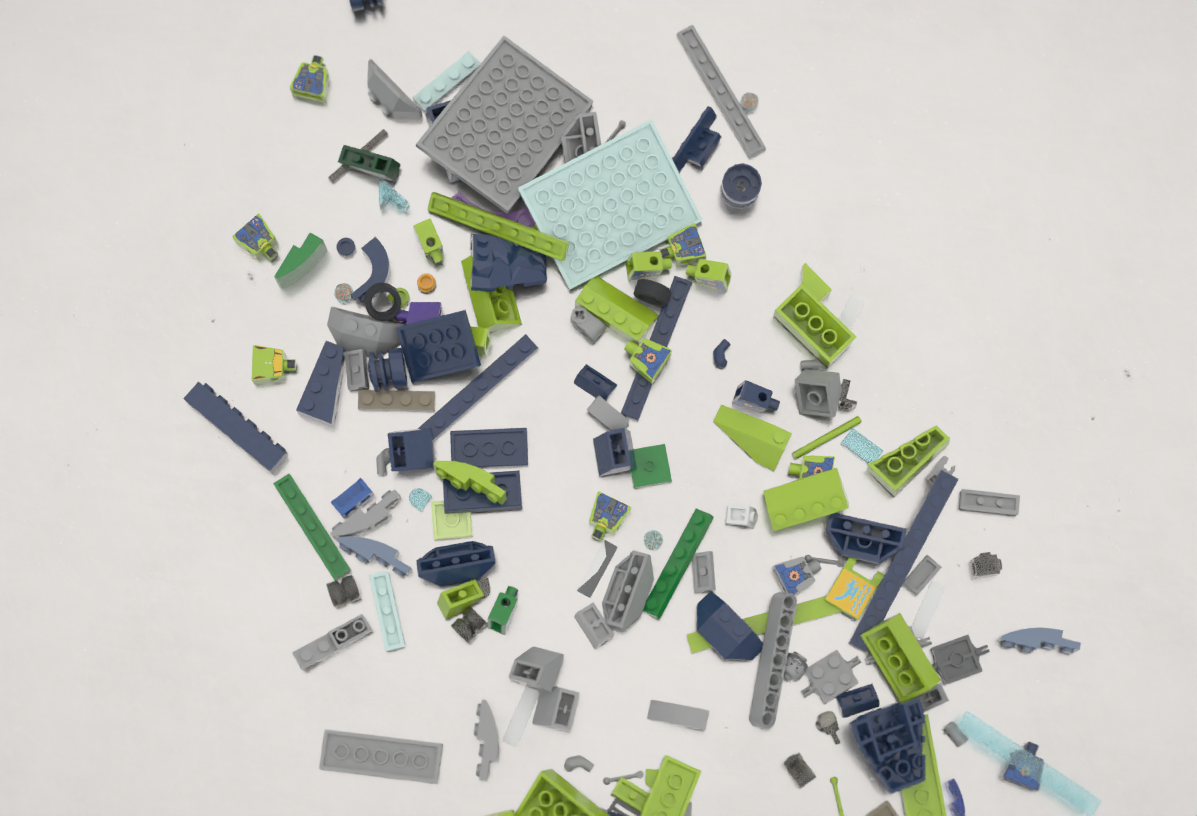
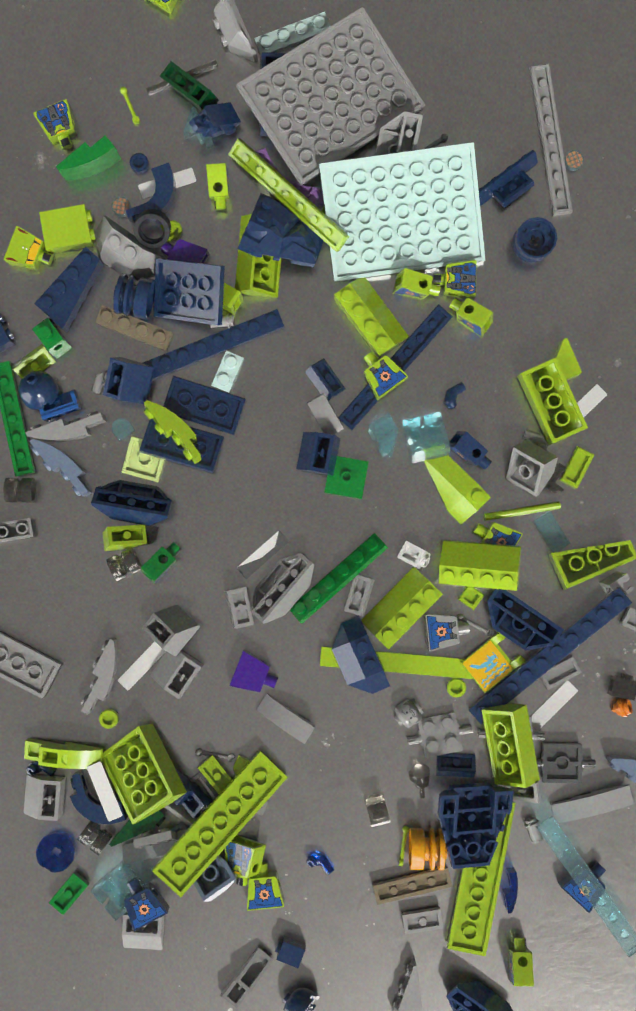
camera: 25 degrees right, 10 degrees up
light grey plate [345,349,369,390] -> none
light aqua plate [369,571,405,651] -> none
light orange plate [417,274,436,293] -> none
light grey arm [564,755,595,772] -> none
light grey piece [570,307,606,342] -> none
torso [589,491,631,541] -> none
black tyre [633,279,671,307] -> none
clear light blue tile [644,530,663,550] -> none
light grey beam [750,592,797,728] -> none
none -> lime slope [12,344,56,379]
none -> dark blue cylinder [18,371,59,409]
none -> green torso [32,318,72,359]
none -> lime brick [39,204,96,254]
none -> lime tile [99,708,119,729]
none -> lime hinge [120,86,140,124]
none -> white sticker [138,168,196,199]
none -> dark blue hinge [189,102,241,138]
none -> light grey pin [210,313,234,329]
none -> light aqua plate [211,351,244,393]
none -> dark purple torso [229,650,278,692]
none -> lime slope [361,567,443,650]
none -> clear light blue slope [367,413,399,459]
none -> clear light blue piece [403,412,450,463]
none -> light orange wheel [409,828,447,870]
none -> lime tile [446,678,466,698]
none -> lime tile [458,586,484,610]
none -> light grey slope [551,784,635,824]
none -> lime tile [559,446,594,489]
none -> orange plate [611,698,633,717]

